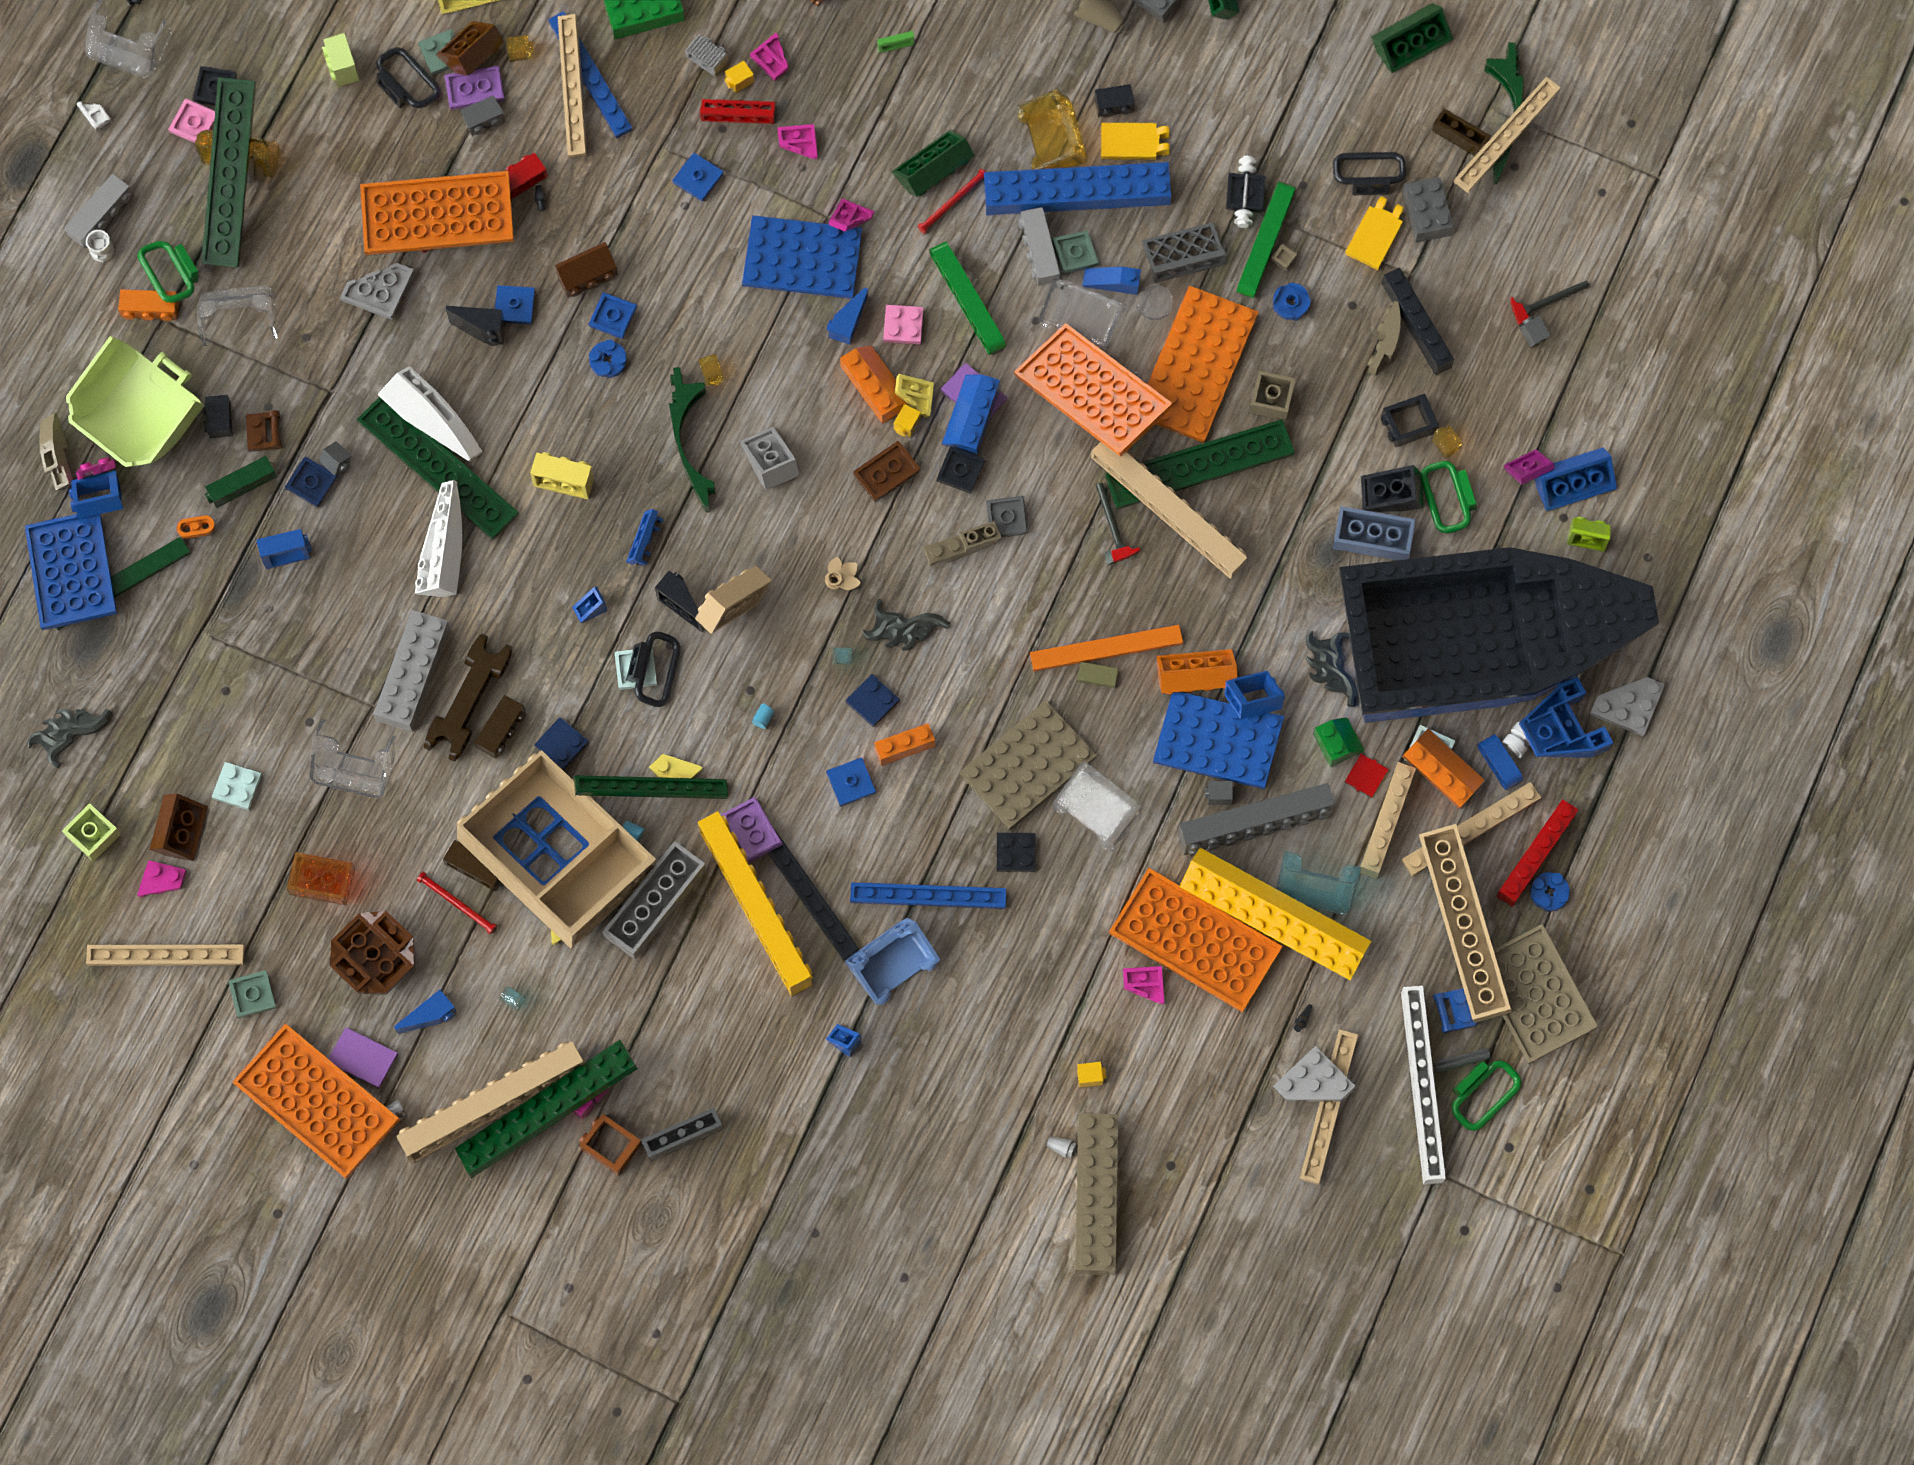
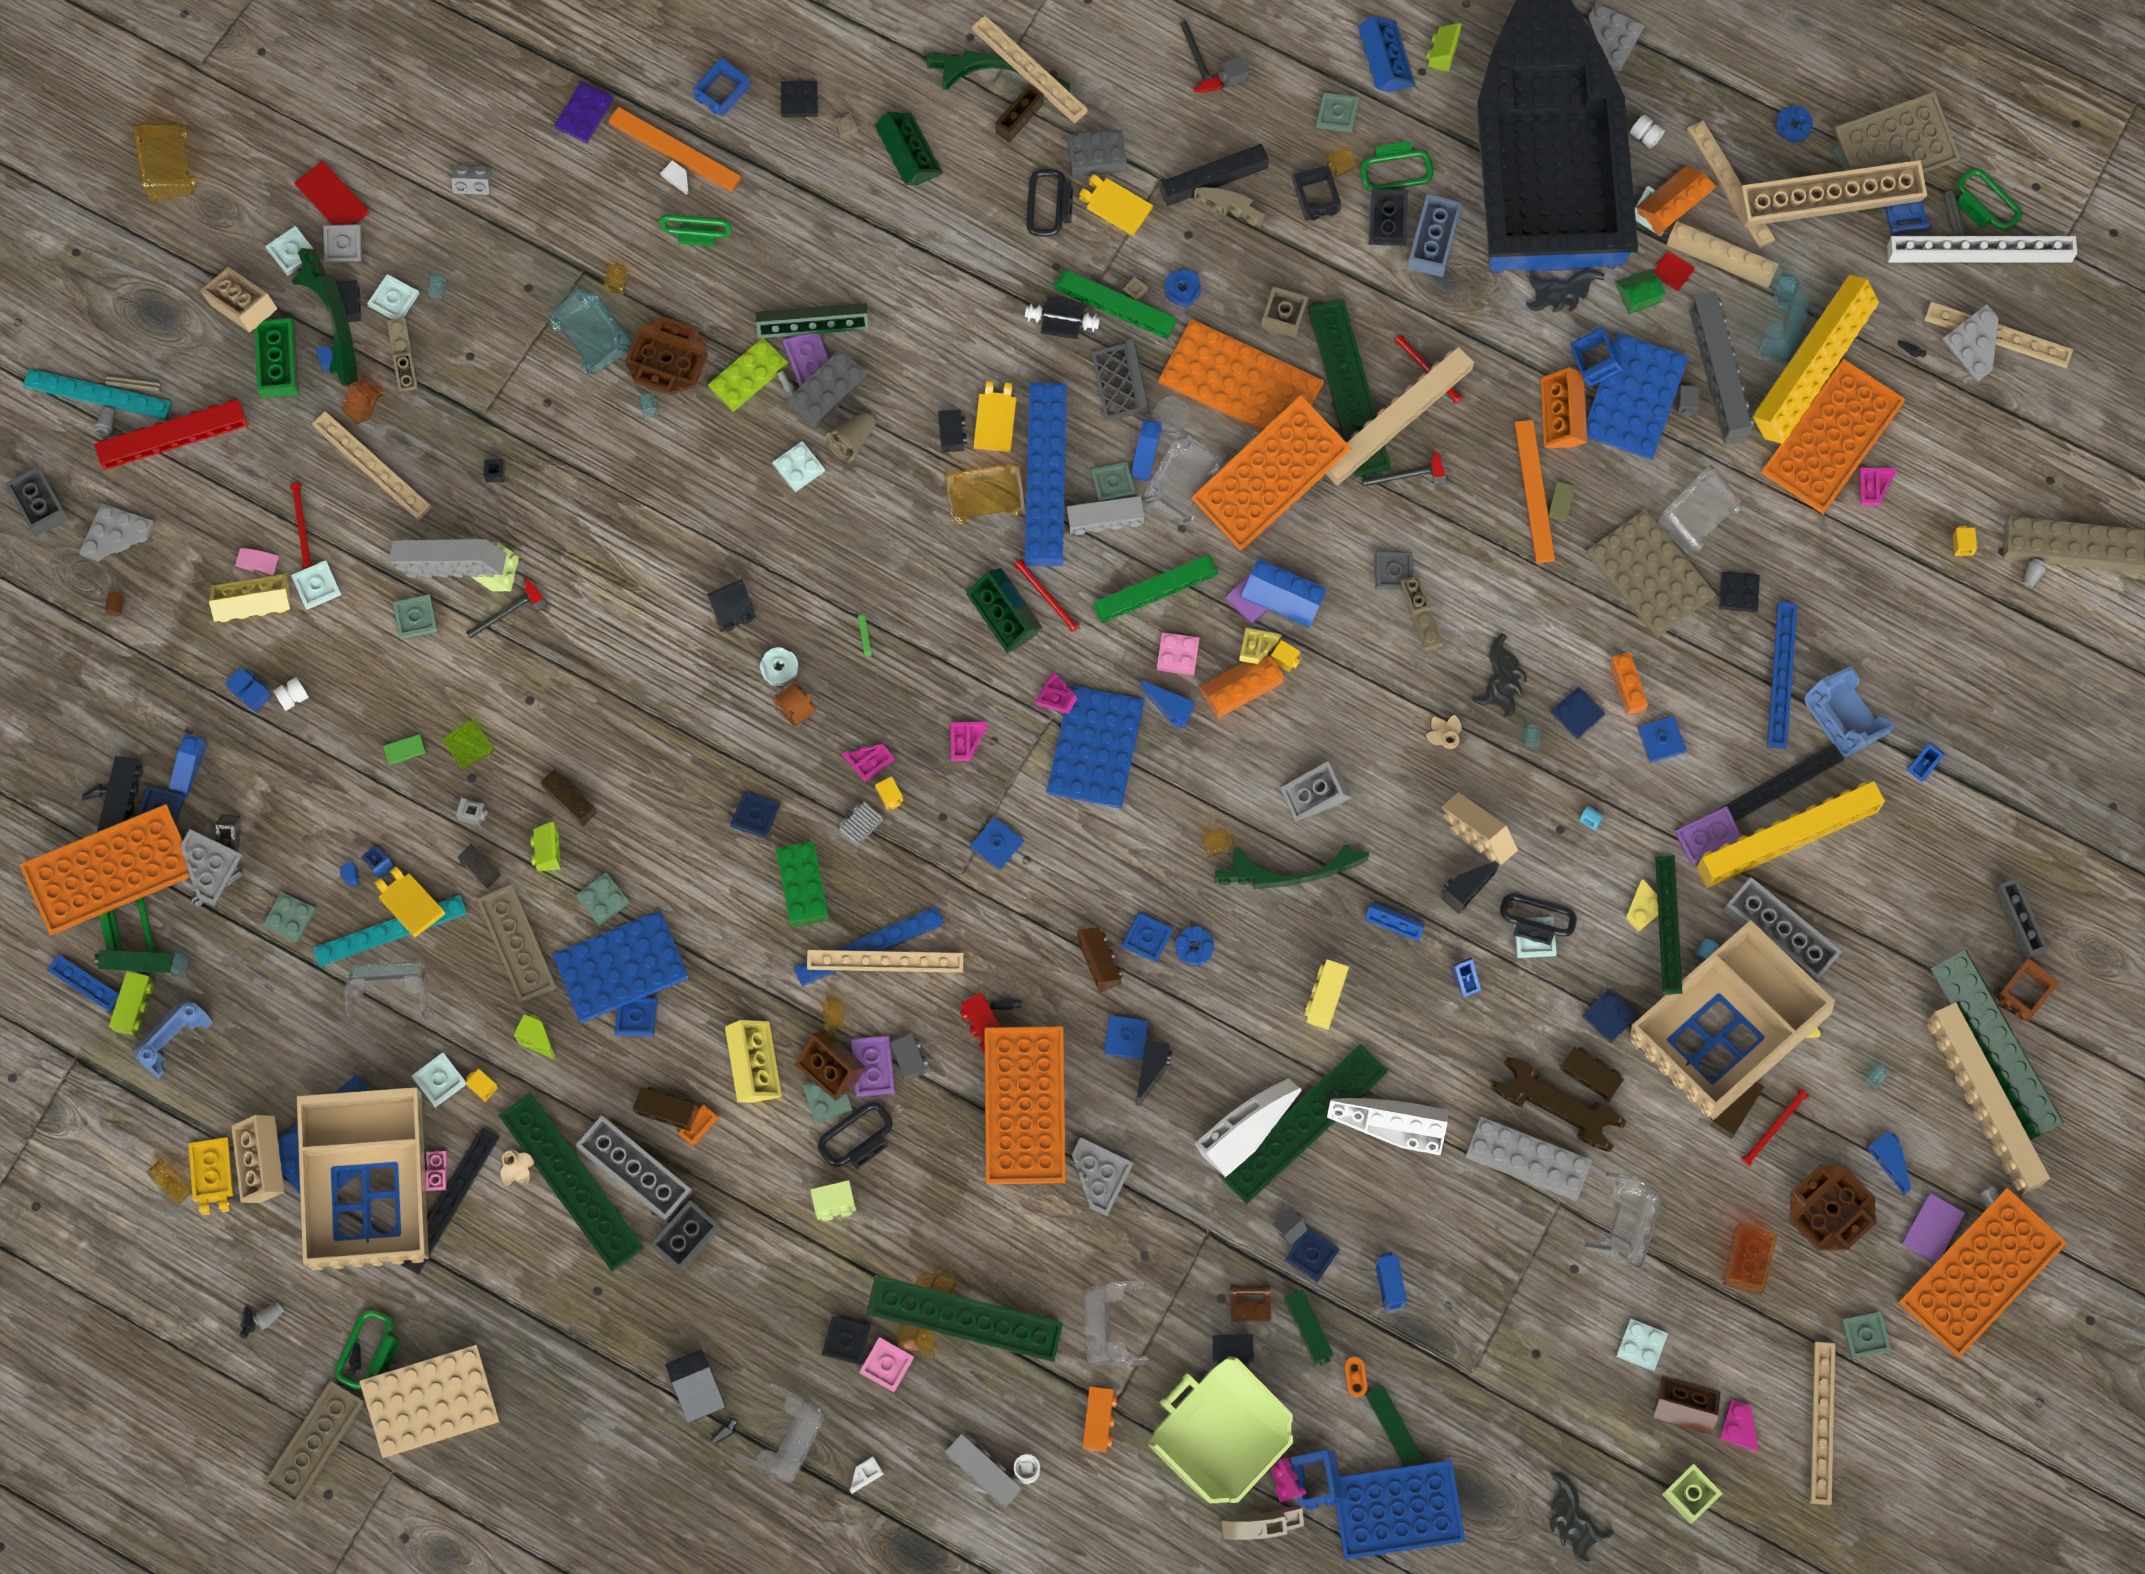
camera: 85 degrees left, 0 degrees up
green bar [138,241,198,303] -> none
red fence [700,99,775,124] -> none
reddish brown plate [853,441,921,502] -> none
black plate [936,446,985,494] -> none
blue beam [1477,734,1523,790] -> none
red brick [1496,799,1578,907] -> none
magenta tile [1504,449,1555,485] -> none
blue wedge [1519,677,1613,758] -> none
none -> sand green plate [1316,93,1360,133]
none -> red bar [1394,335,1463,404]

